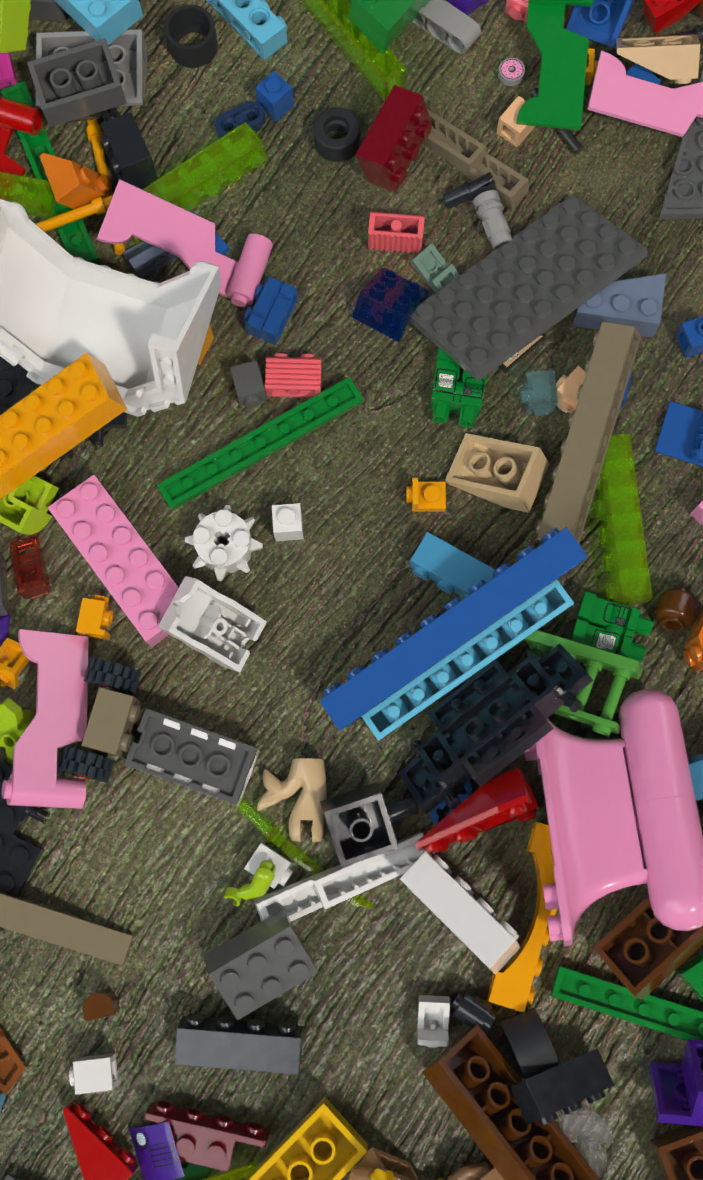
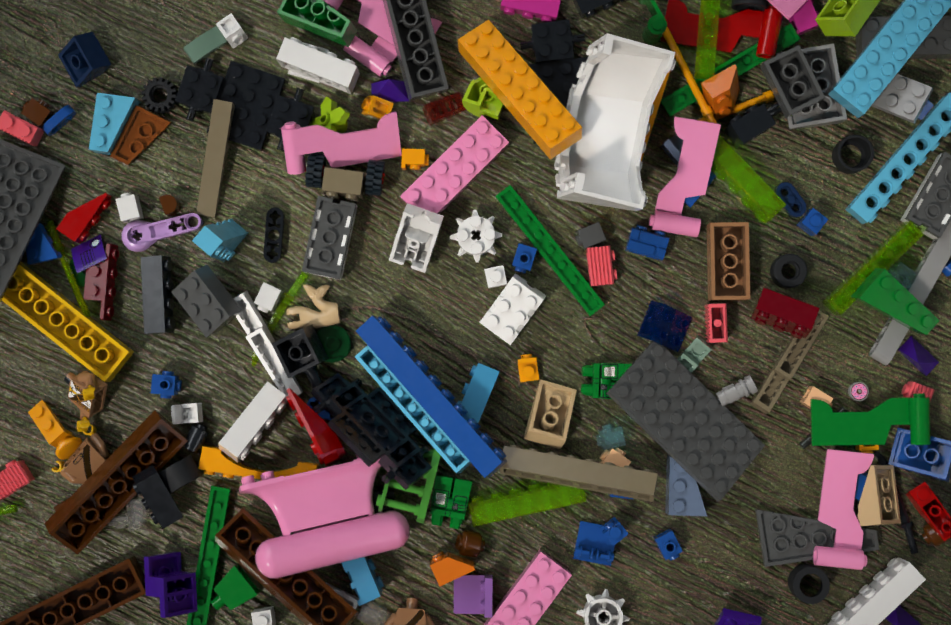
camera: 75 degrees right, 10 degrees up
lime arm [223,860,276,907] -> none
black axle [442,172,497,209] -> none
none -> lavender beam [121,213,203,252]
none -> blue brick [151,371,182,399]
none -> medium azure wedge [192,218,248,262]
none -> black beam [263,207,285,263]
none -> dark green tile [317,325,352,363]
none -> white piece [479,273,546,345]
none -> blue brick [512,243,537,274]
none -> blue brick [600,516,628,546]
none -> medium nougat brick [706,222,750,301]

